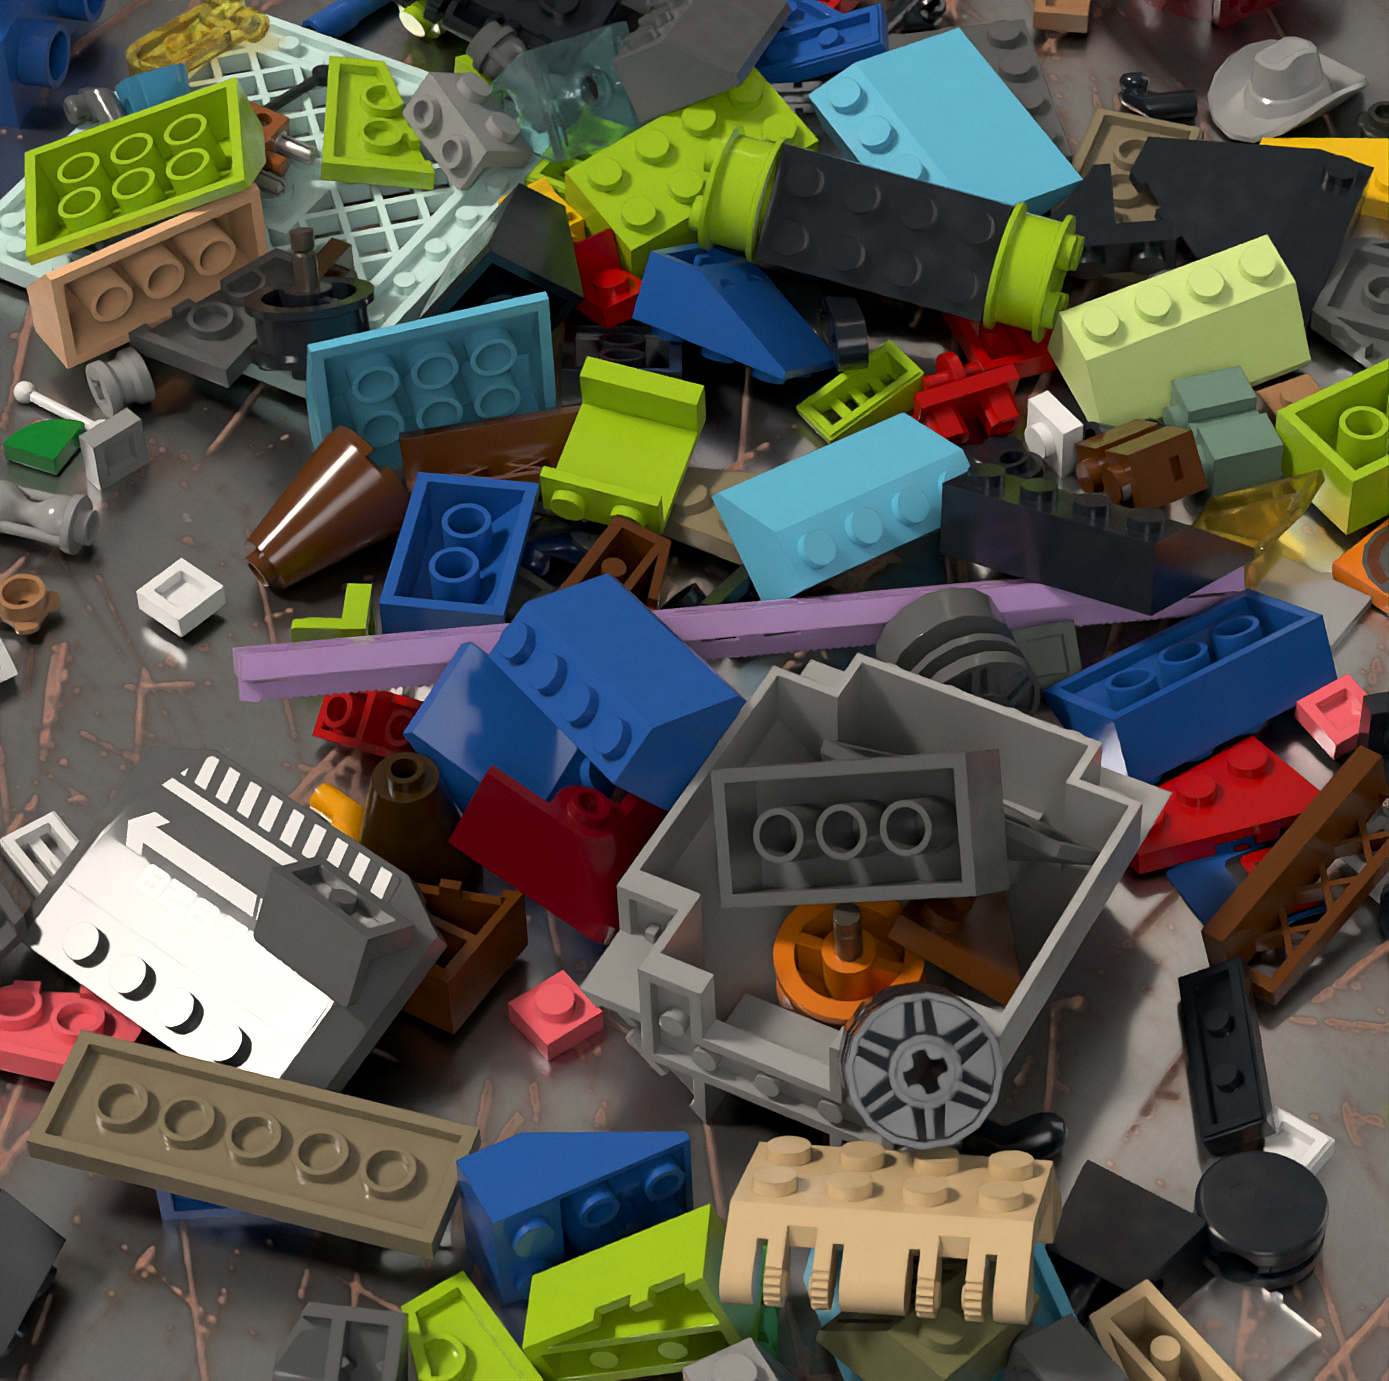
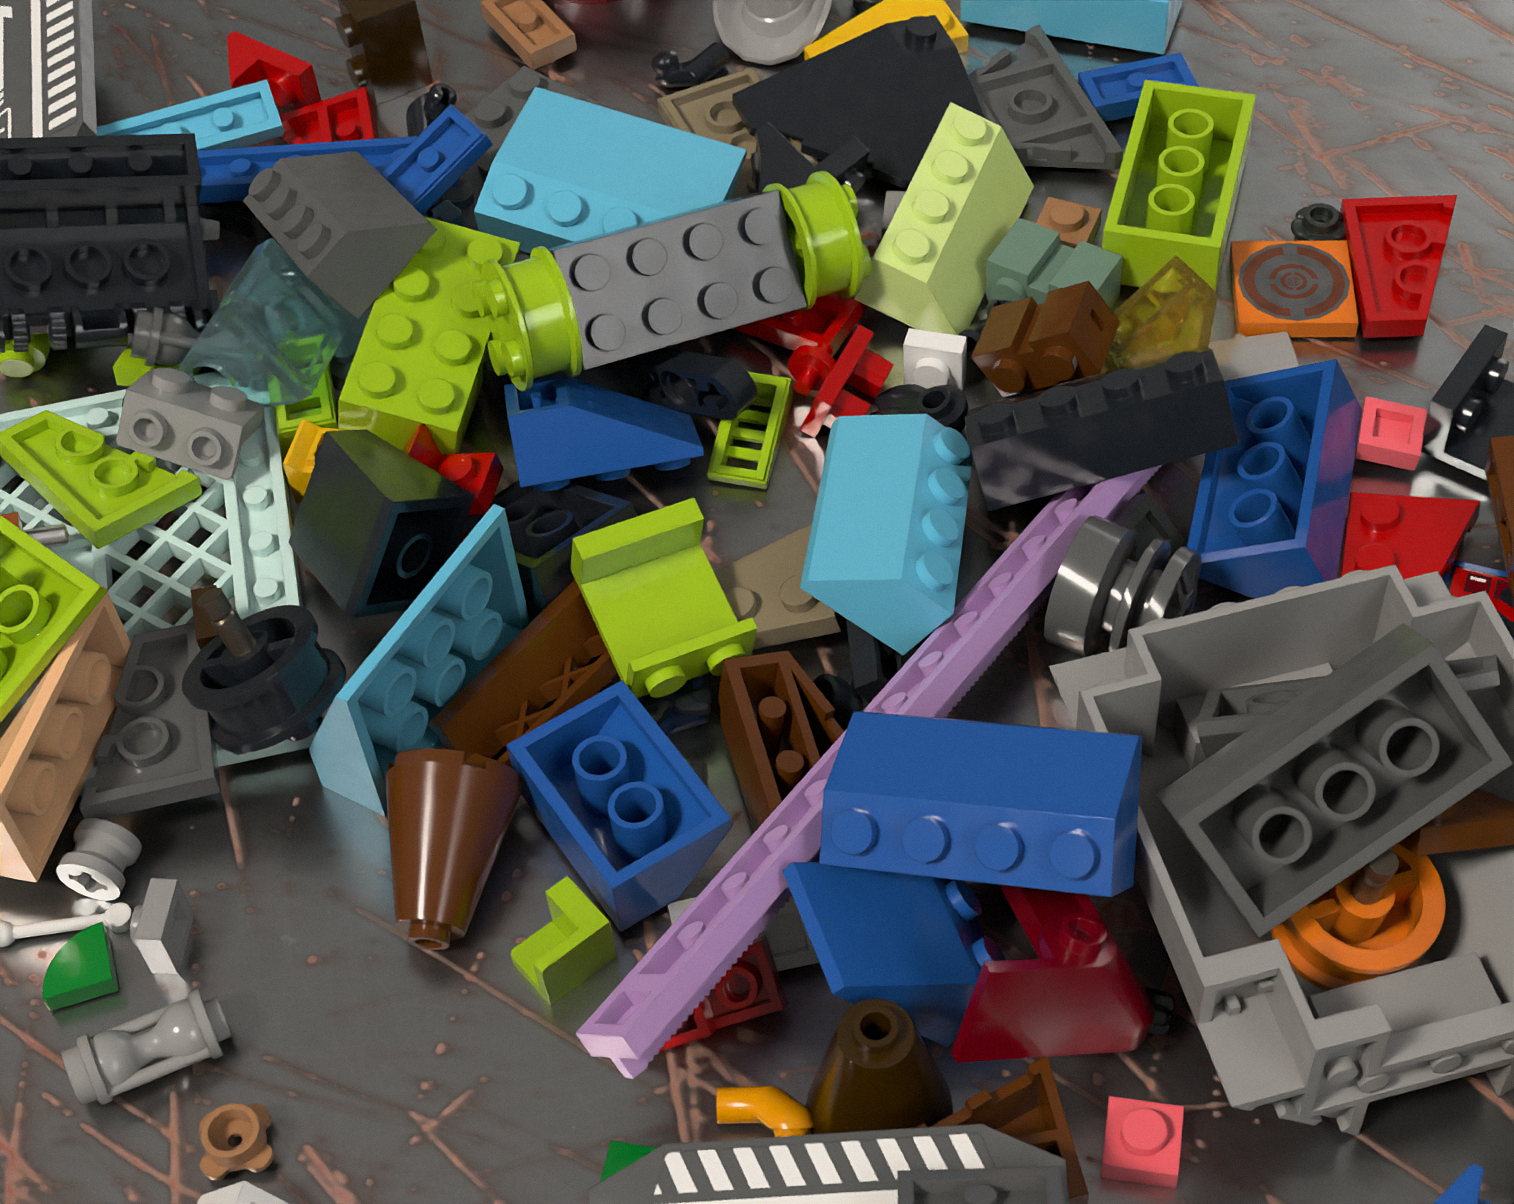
camera: 40 degrees left, 5 degrees up
white plate [136,558,227,637] -> none

